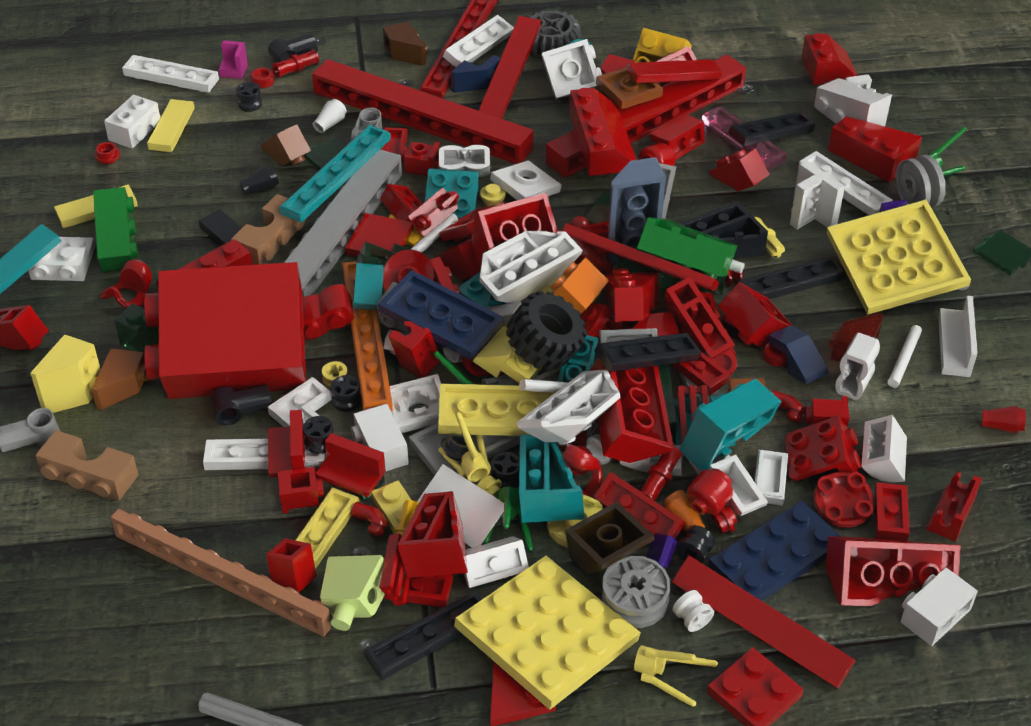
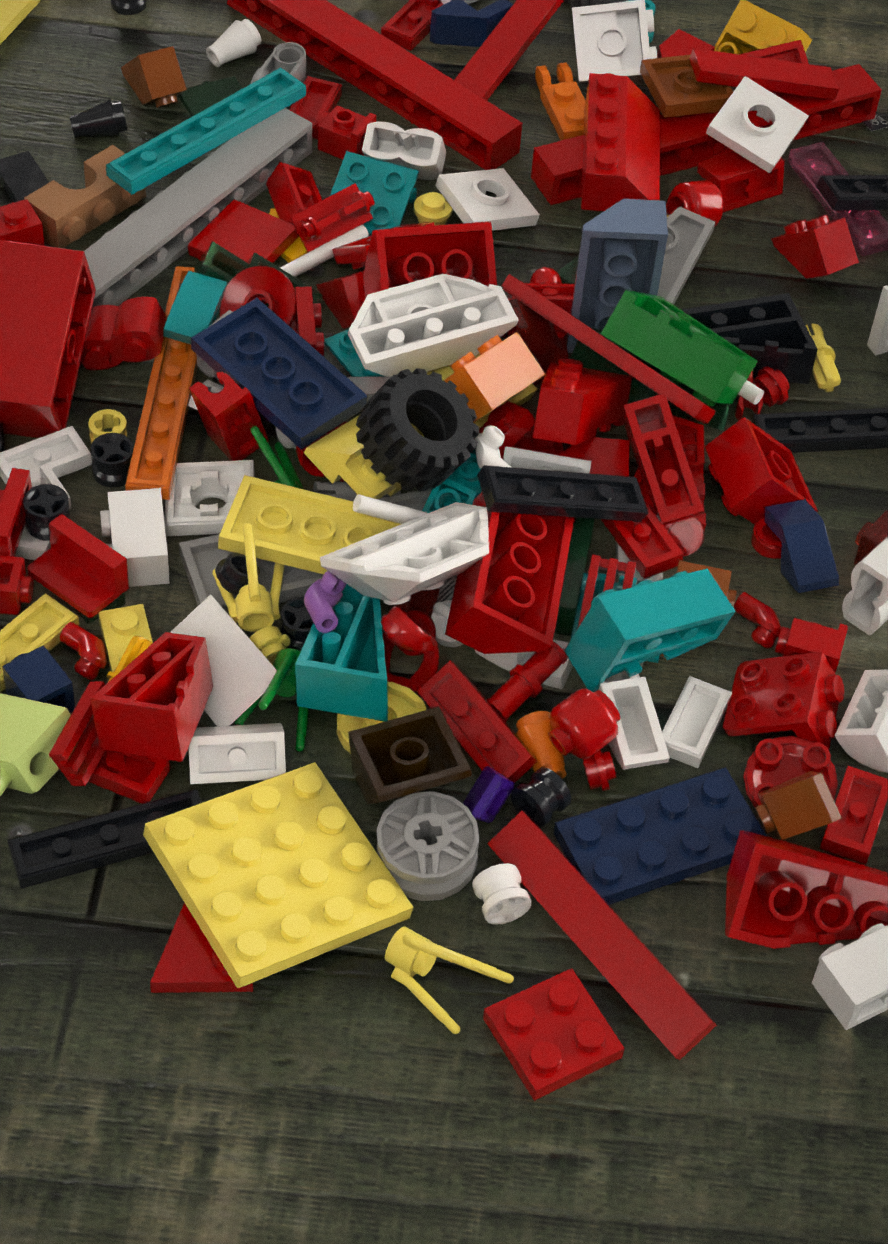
camera: 10 degrees right, 5 degrees up
none -> dark blue brick [2,645,75,713]
none -> medium lavender arm [304,571,346,633]
none -> white arm [475,425,513,469]
none -> orange hinge [535,62,586,141]
none -> white piece [706,76,809,173]
none -> red plate [753,366,790,407]
none -> dark orange slope [755,771,842,840]

